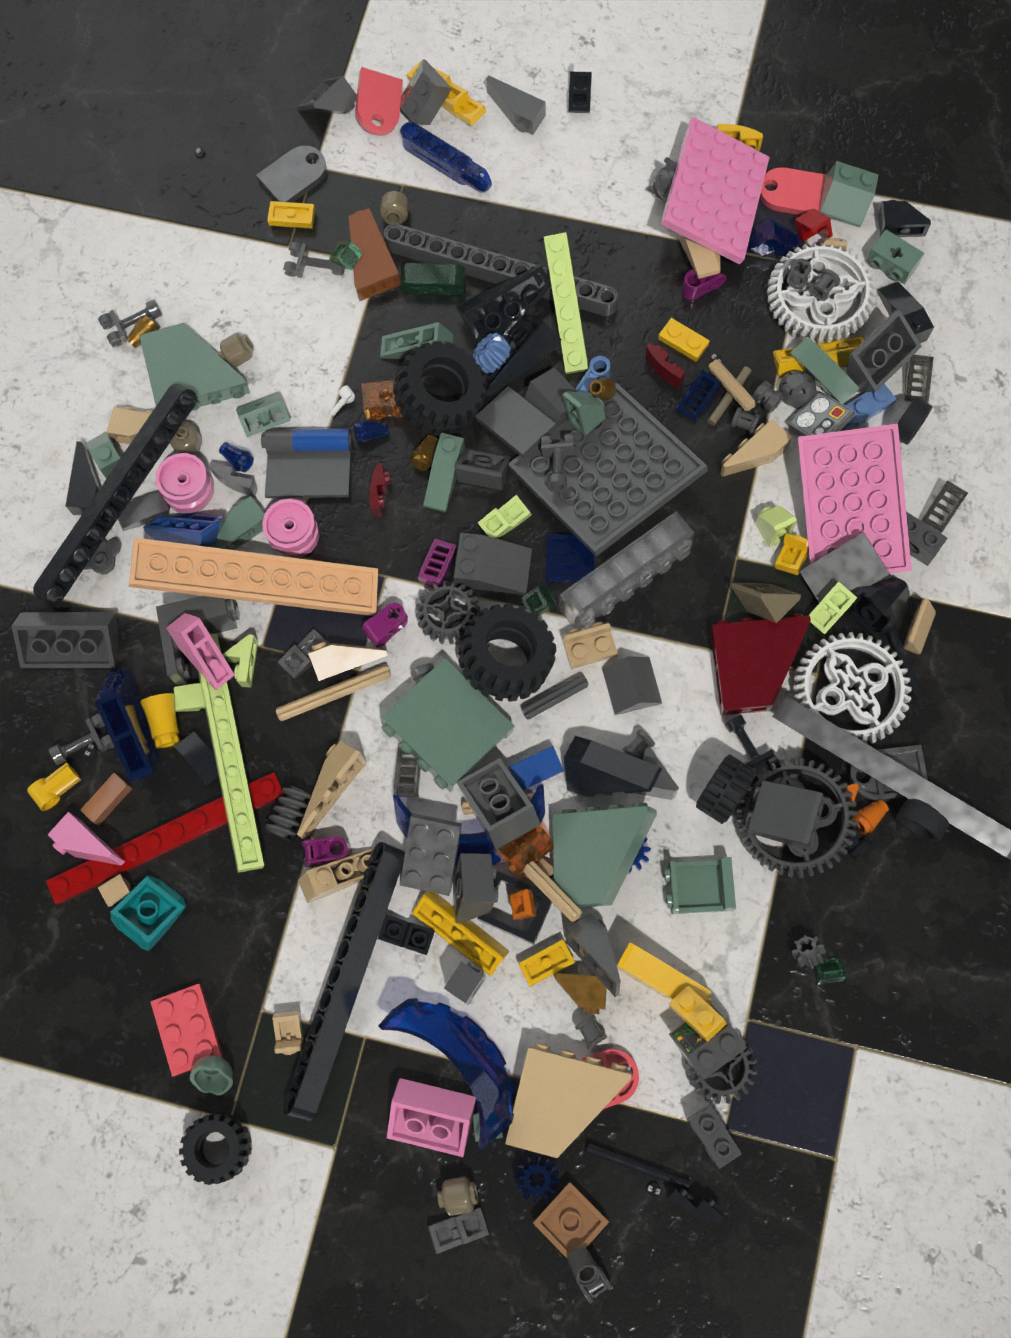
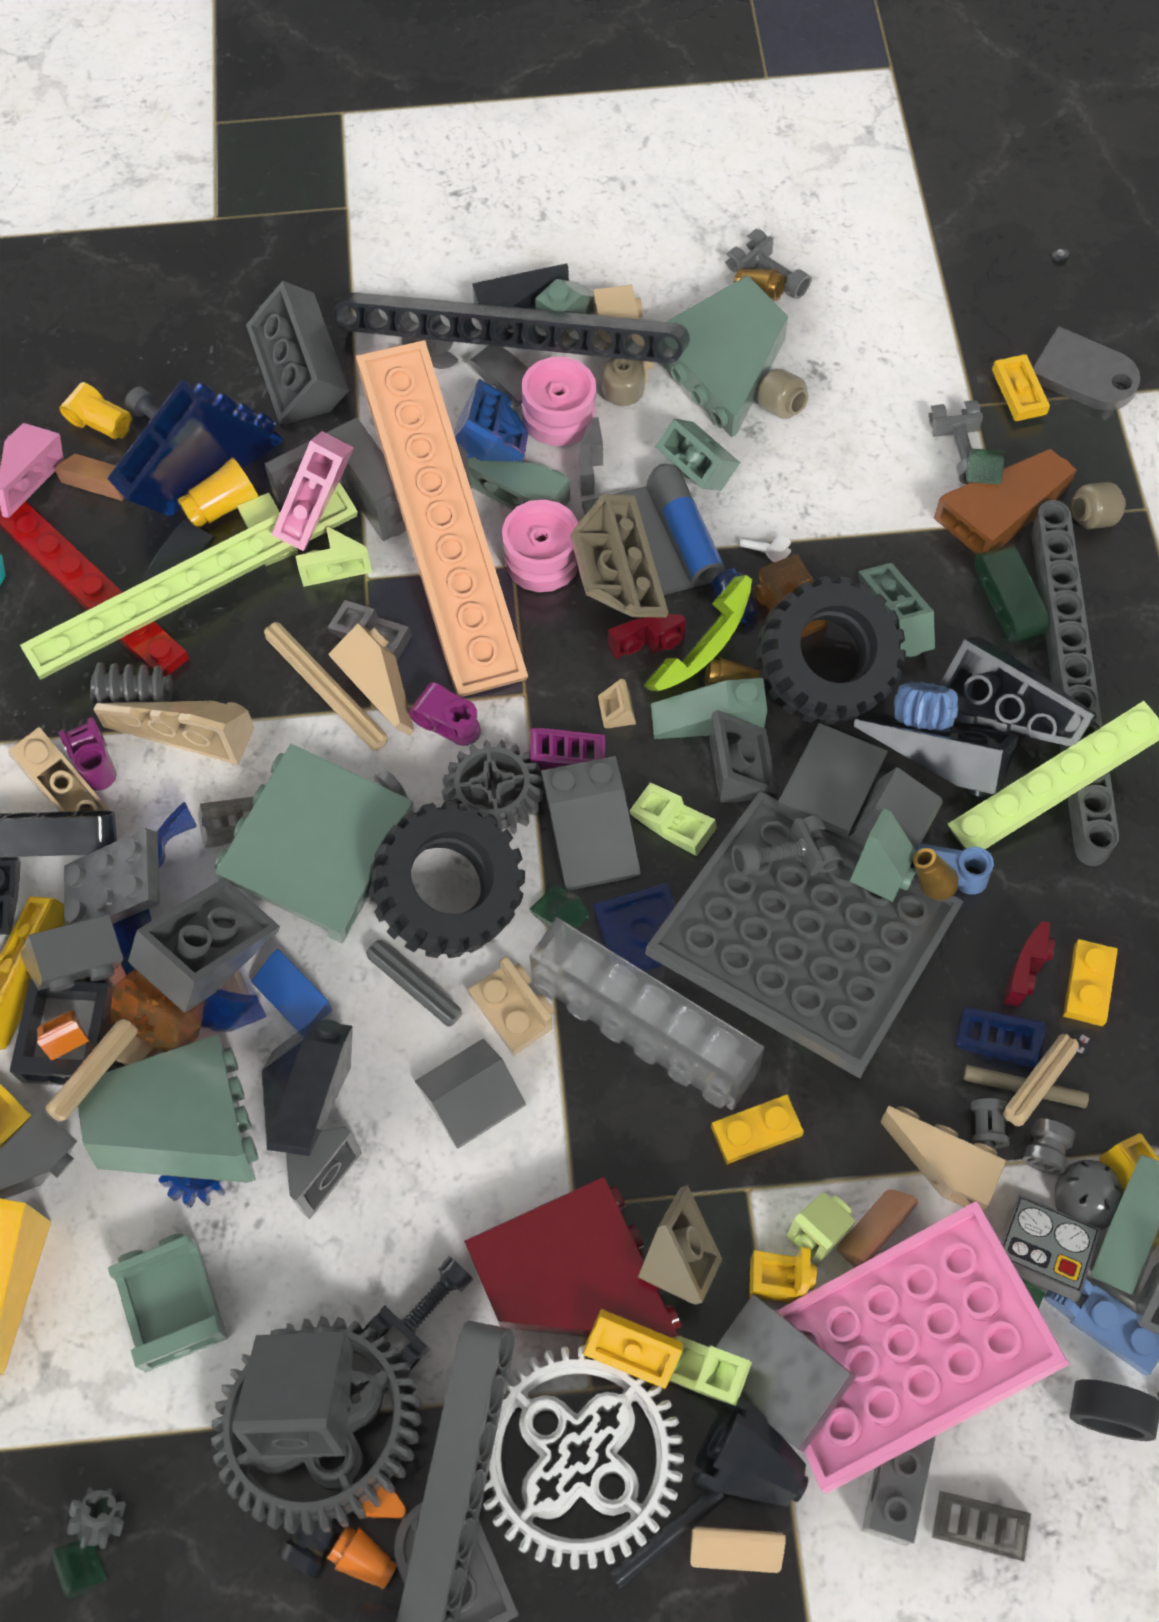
camera: 65 degrees right, 10 degrees down
clear blue cone [219,442,254,472] -> none
dark grey bush [623,730,655,760] -> none
black tyre [696,754,756,824] -> none
none -> dark tan wedge [570,494,669,617]
none -> yellow plate [583,1309,683,1389]
none -> tan slope [598,679,636,728]
none -> lime slope [644,575,752,691]
none -> yellow plate [711,1095,804,1165]
none -> nougat slope [836,1189,918,1268]

